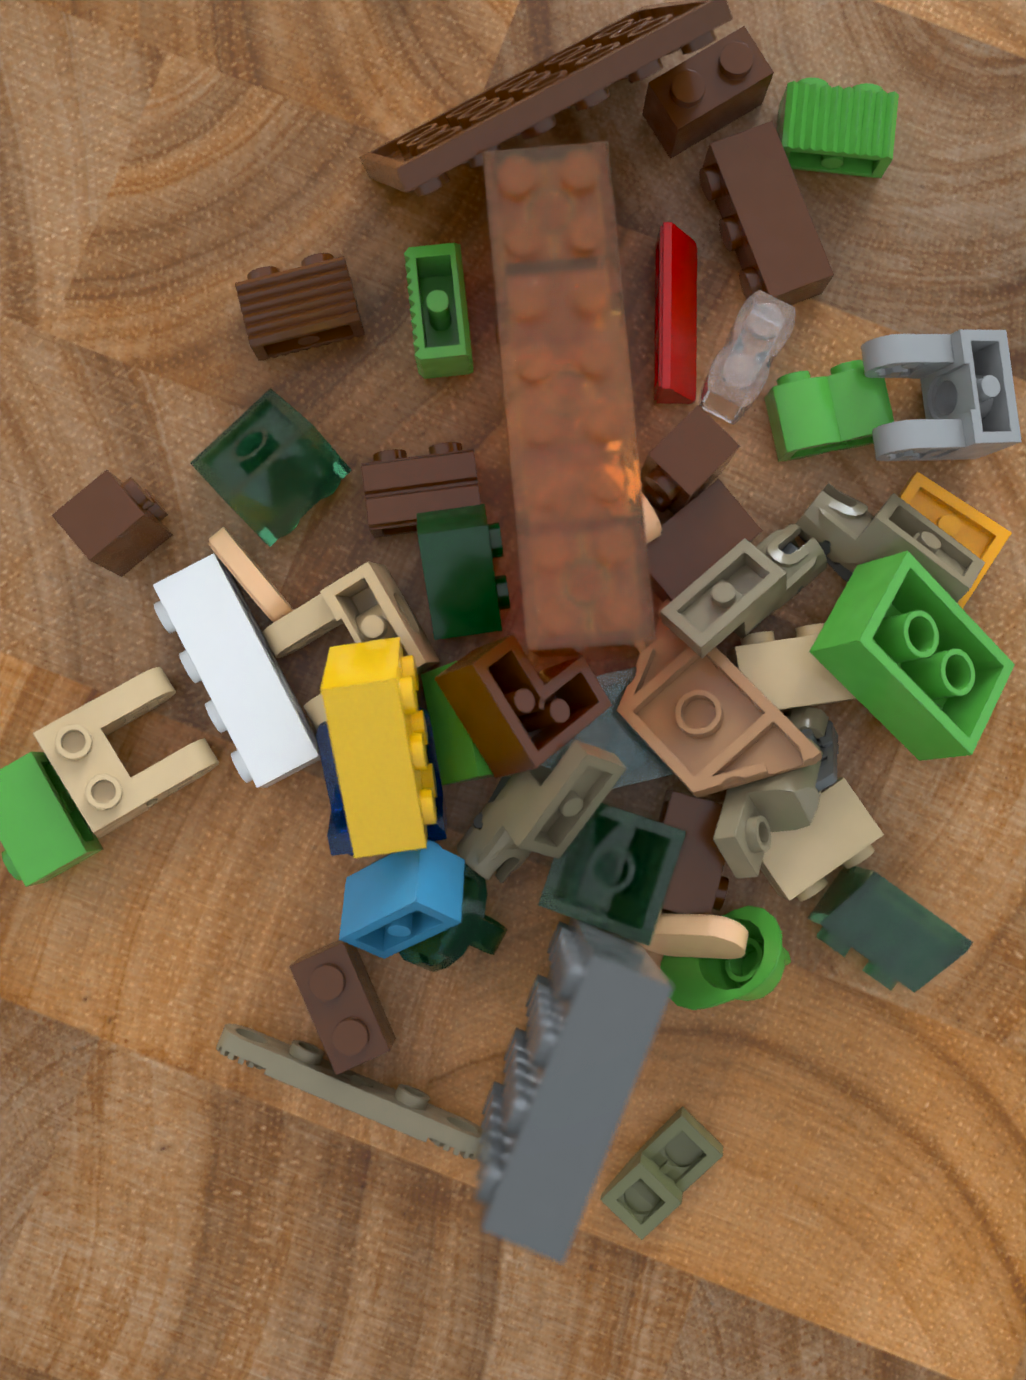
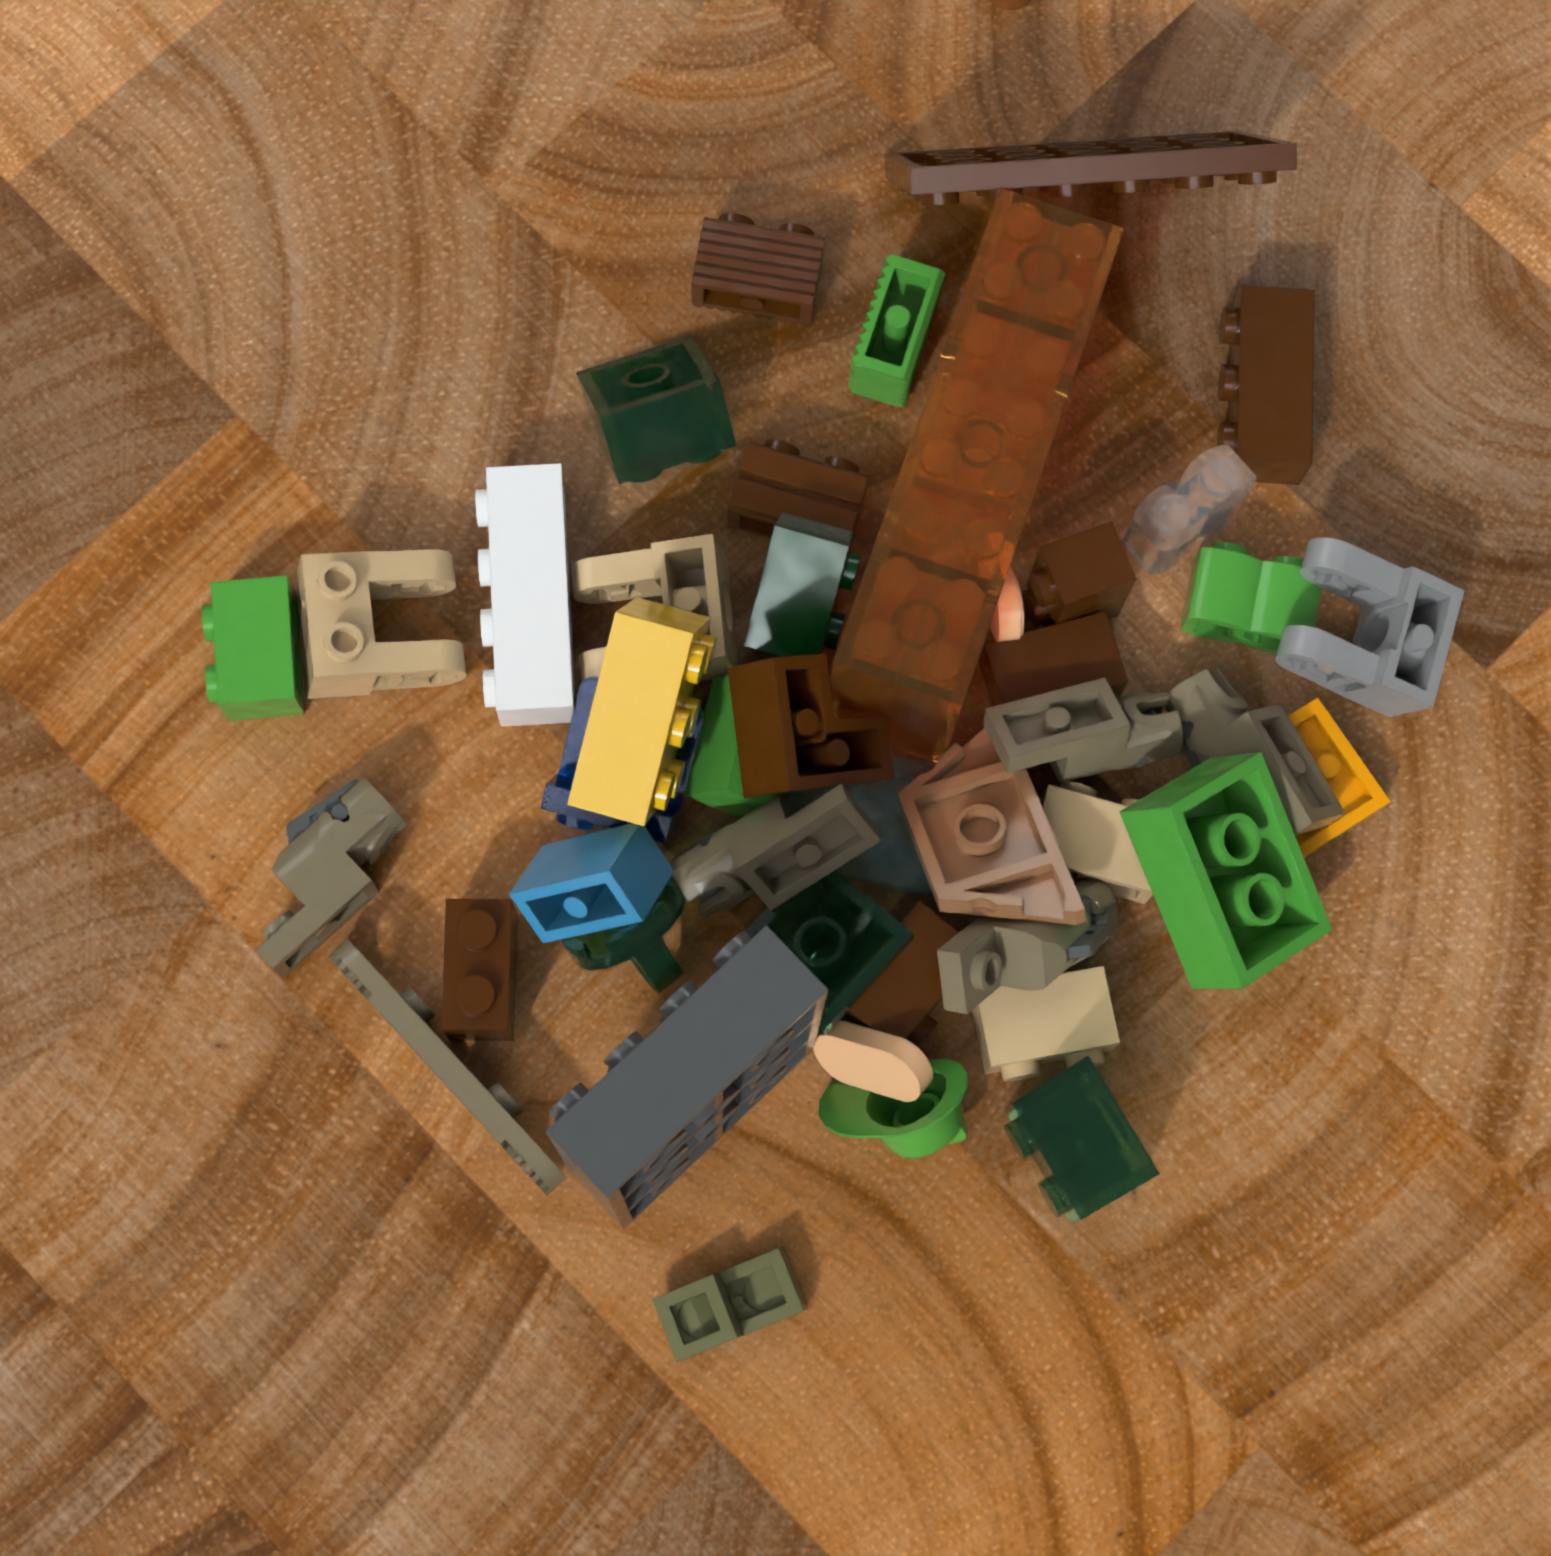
camera: 20 degrees right, 10 degrees down
reddish brown brick [52,470,173,577] -> none
light nougat tile [208,526,294,623] -> none
reddish brown brick [642,26,774,159] -> none
red slope [654,222,697,404] -> none
bright green brick [776,78,899,178] -> none
none -> dark tan plate [256,778,407,979]

